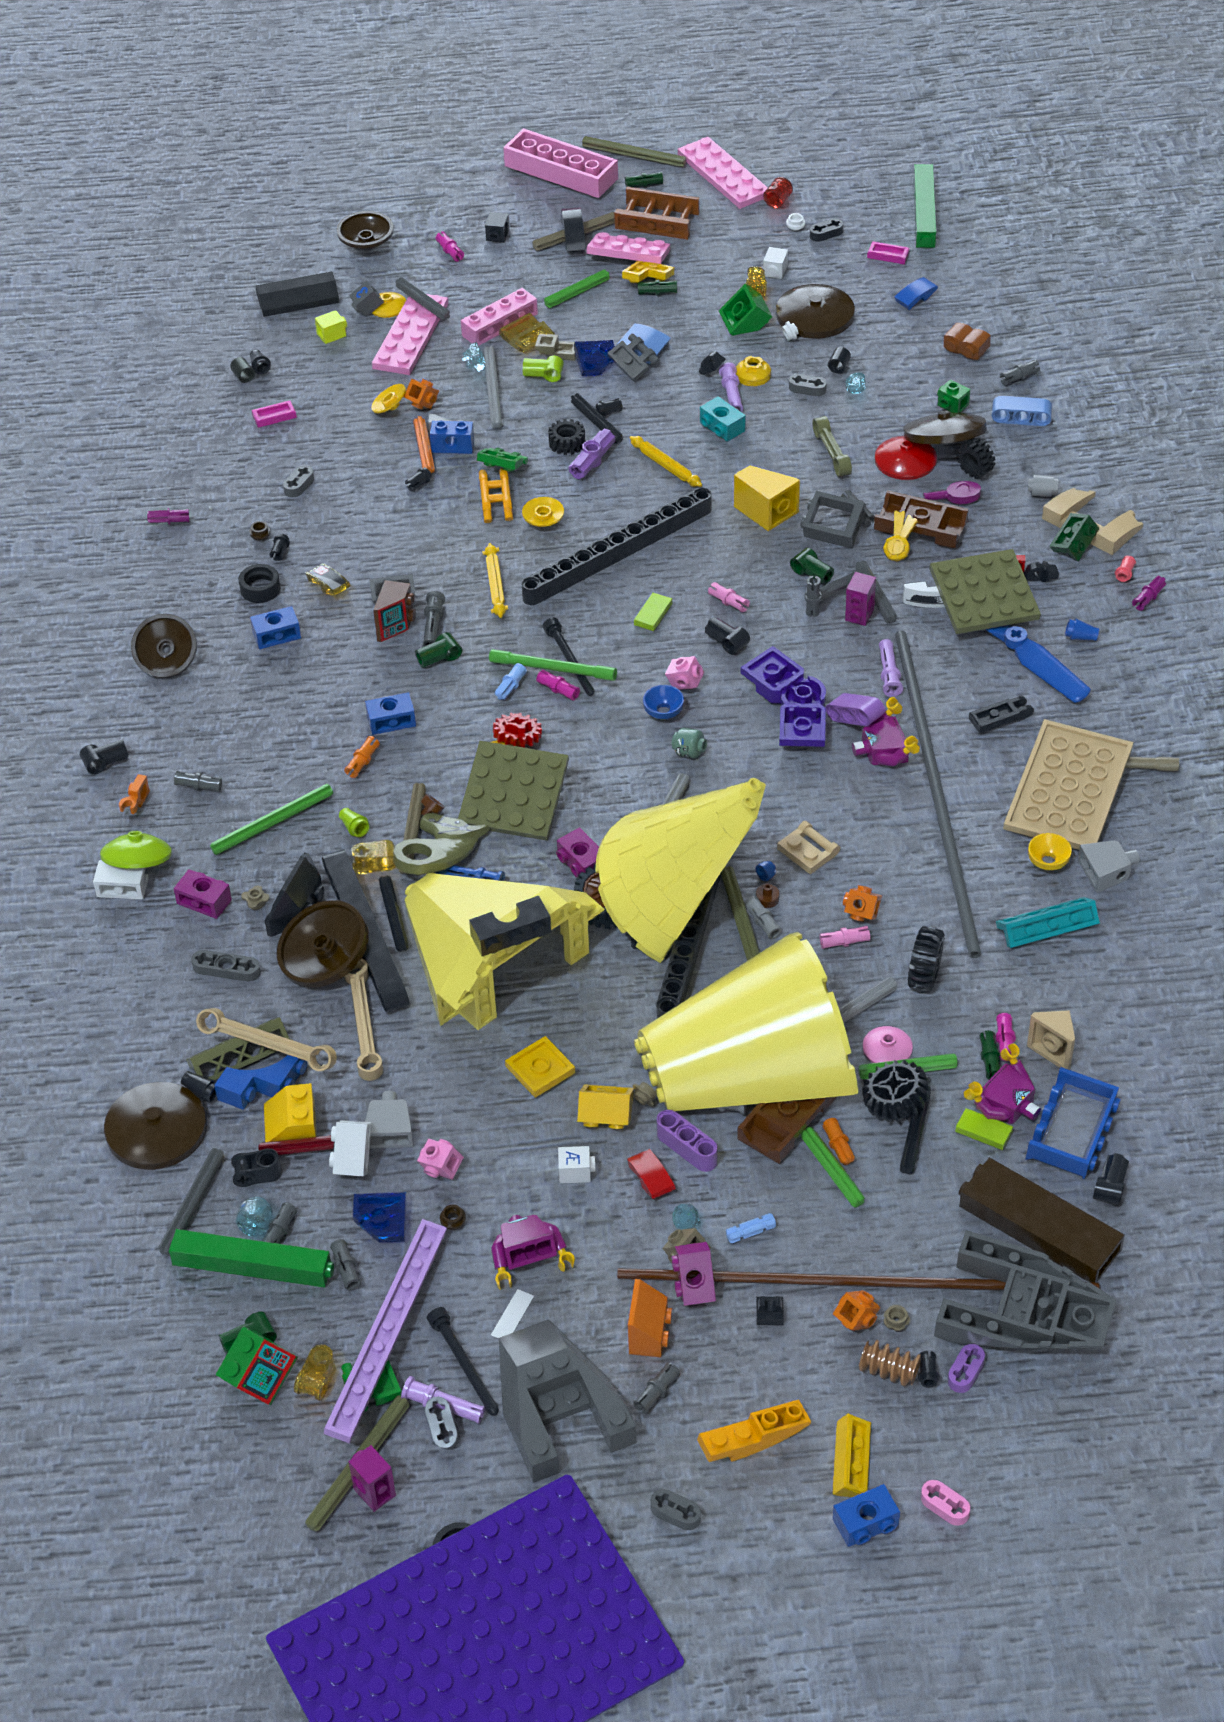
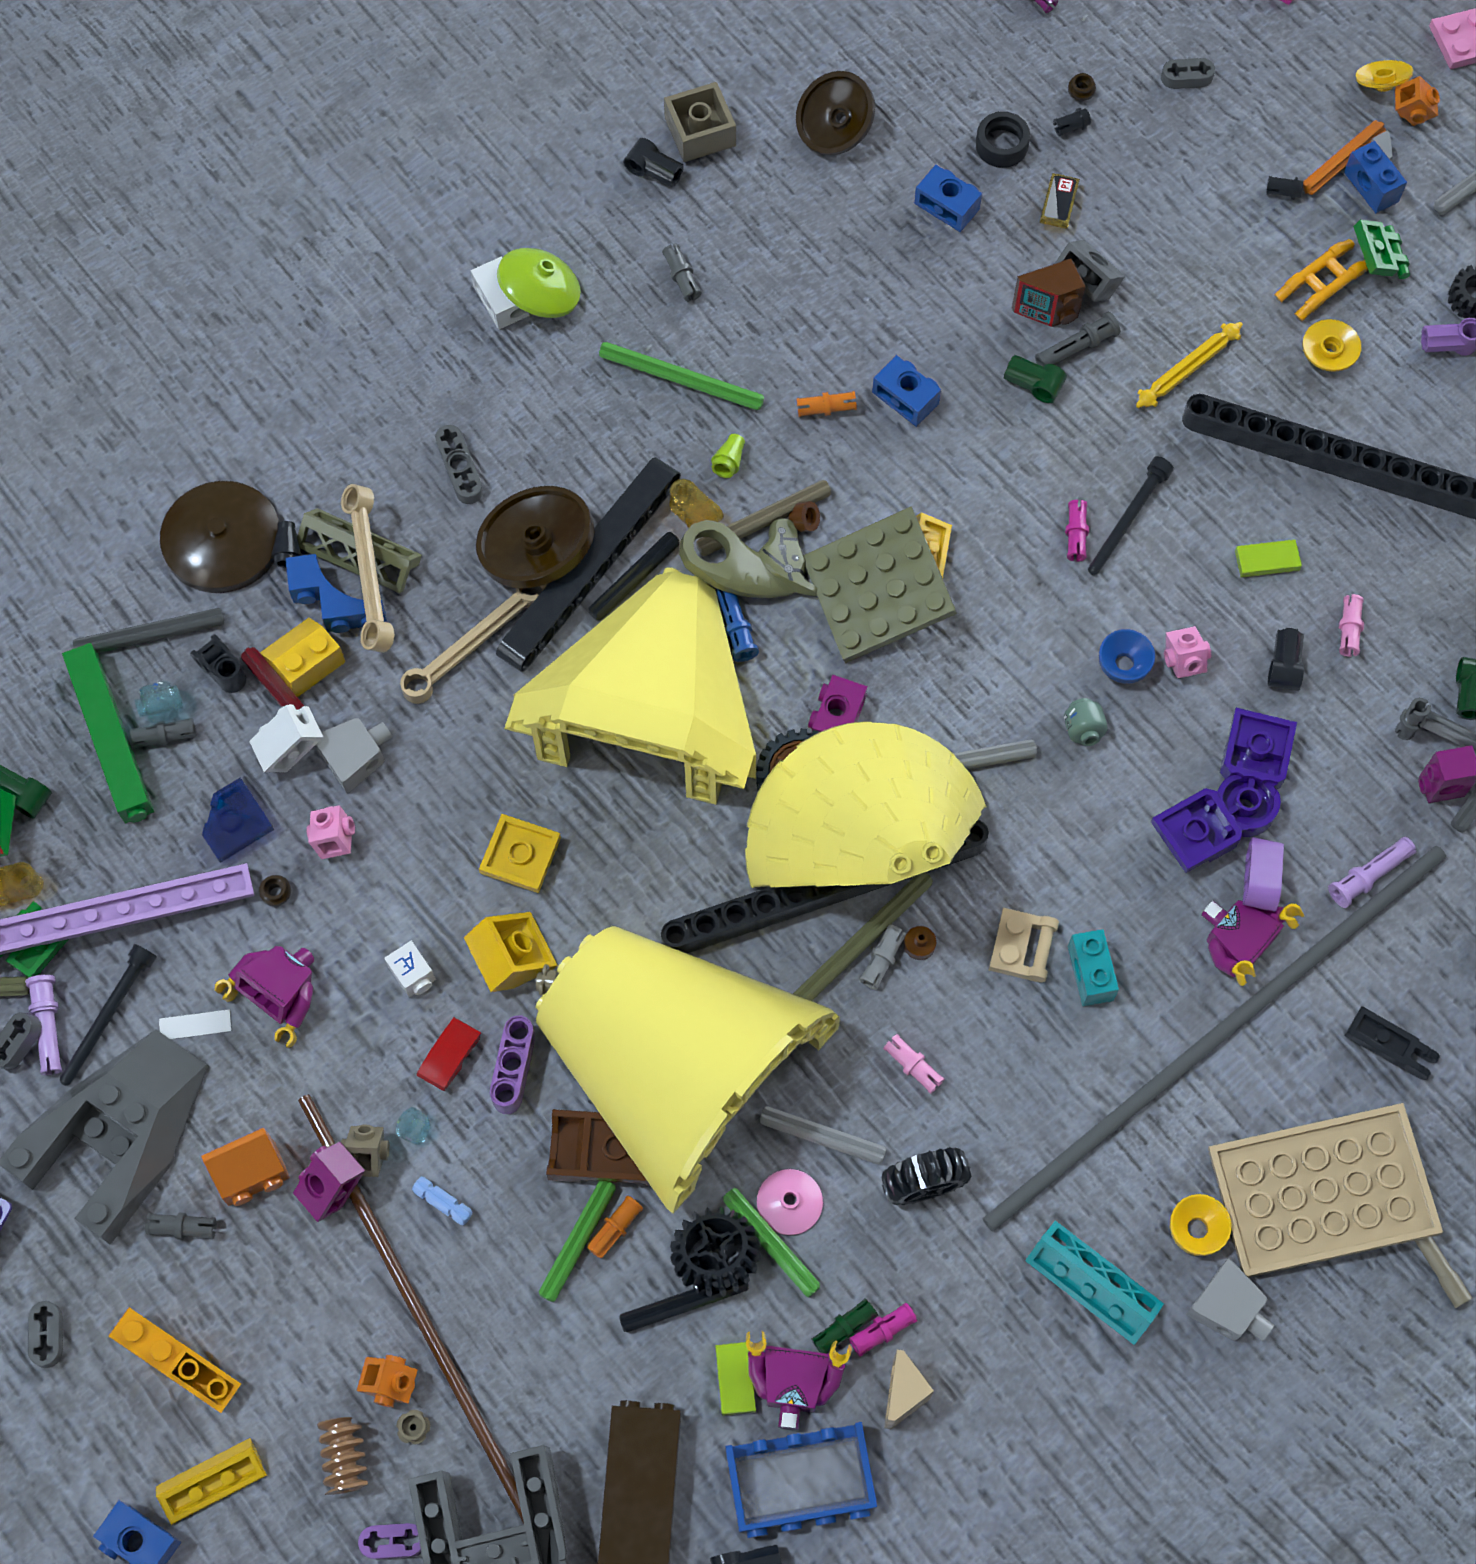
camera: 55 degrees right, 20 degrees up
orange plate [119,774,150,814] -> none
magenta brick [173,869,232,919] -> none
dark tan plate [241,885,269,910] -> none
black wedge [265,852,324,937] -> none
dark grey pin [330,1239,361,1291] -> none
black arch [469,895,552,957] -> none
bright green piece [489,649,617,681] -> none
red gear [493,713,542,748] -> none
light blue axle [495,663,527,700] -> none
blue hinge [755,861,776,882] -> none
black tile [756,1296,784,1325] -> none
orange brick [843,885,882,921] -> none
black pin [918,1351,940,1388] -> none
none -> dark tan brick [664,82,736,162]
none -> teal brick [1067,929,1119,1007]

